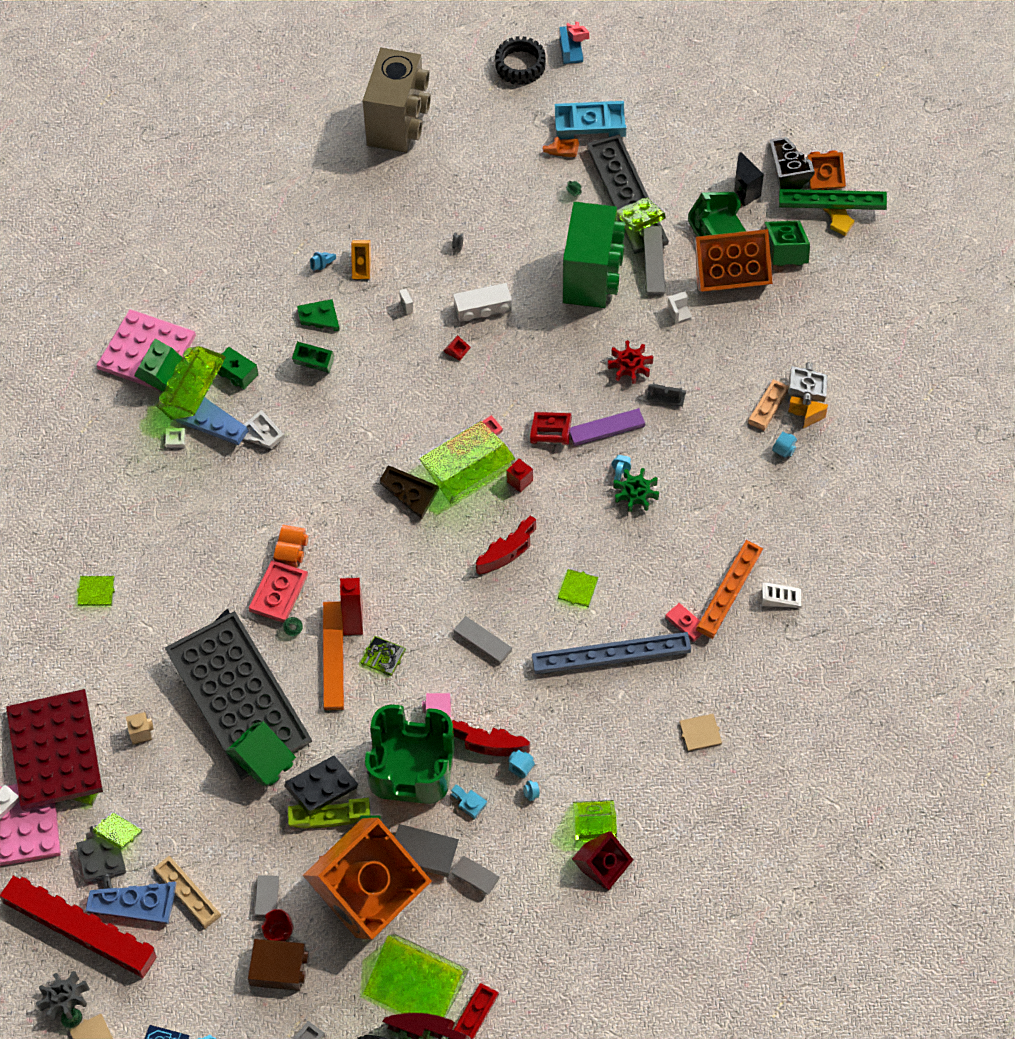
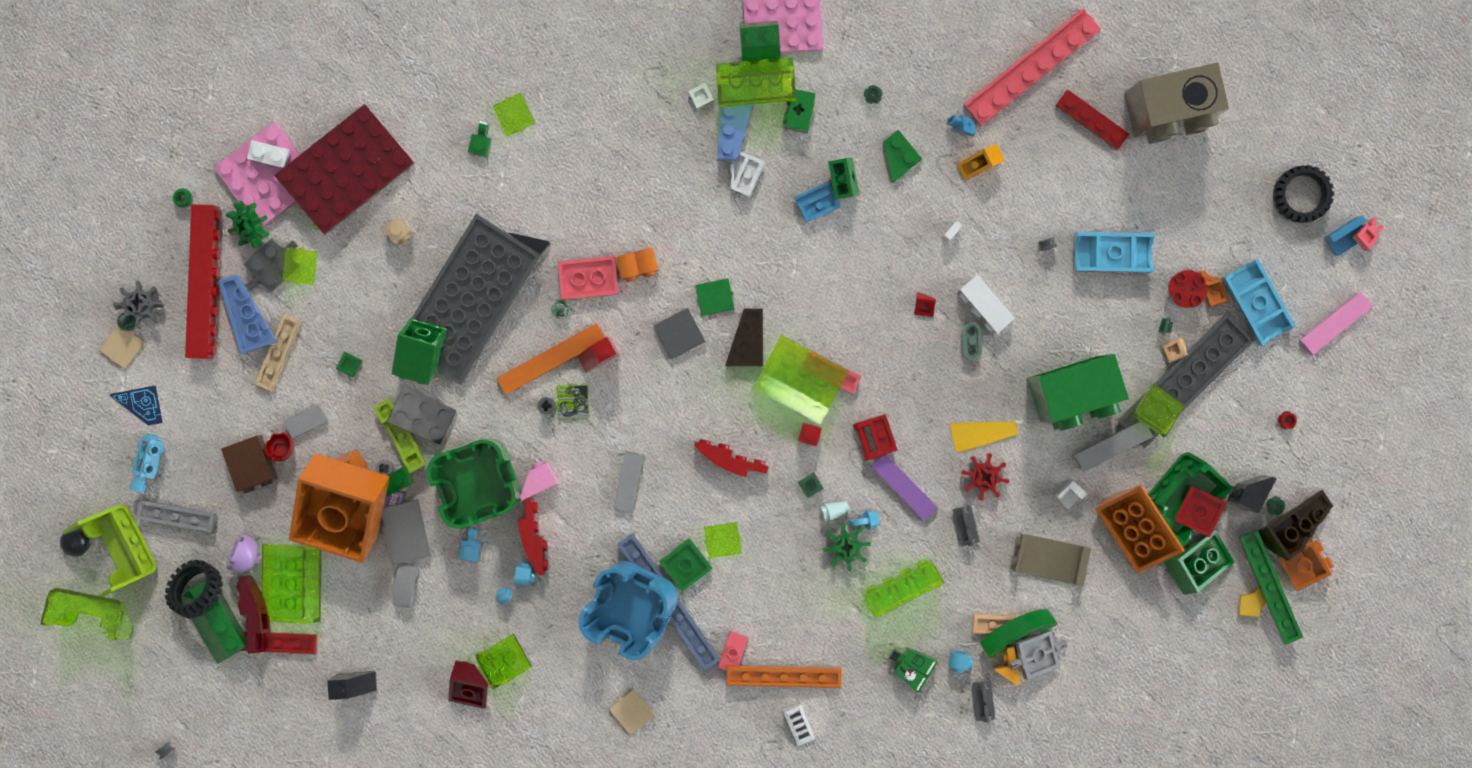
camera: 70 degrees right, 30 degrees up
none -> green gear [226,201,270,248]
none -> lavender cylinder [226,533,262,573]
none -> black slope [327,671,377,700]
none -> green tile [336,352,363,377]
none -> green plate [468,122,491,157]
none -> dark grey bush [537,397,557,414]
none -> dark azure piece [579,561,678,660]
none -> dark grey tile [654,308,706,359]
none -> green plate [659,538,713,592]
none -> green piece [696,278,735,316]
none -> dark azure plate [794,181,841,223]
none -> clear green plate [798,472,824,498]
none -> light aqua cone [819,501,849,522]
none -> clear neon green slope [862,558,945,619]
none -> clear green plate [864,85,883,104]
none -> green torso [888,647,938,693]
none -> yellow sticker [950,421,1018,453]
none -> sand green plate [962,322,982,361]
none -> coral plate [964,8,1101,126]
none -> dark grey hinge [972,681,995,722]
none -> green slope [980,609,1058,659]
none -> dark tan panel [1011,533,1091,586]
none -> red plate [1055,89,1129,150]
none -> medium azure piece [1074,232,1155,273]
none -> light nougat slope [1162,338,1187,364]
none -> red plate [1168,270,1207,308]
none -> red plate [1174,485,1227,537]
none -> clear green plate [1266,496,1285,515]
none -> red plate [1278,411,1297,430]
none -> bright pink tile [1299,292,1373,355]

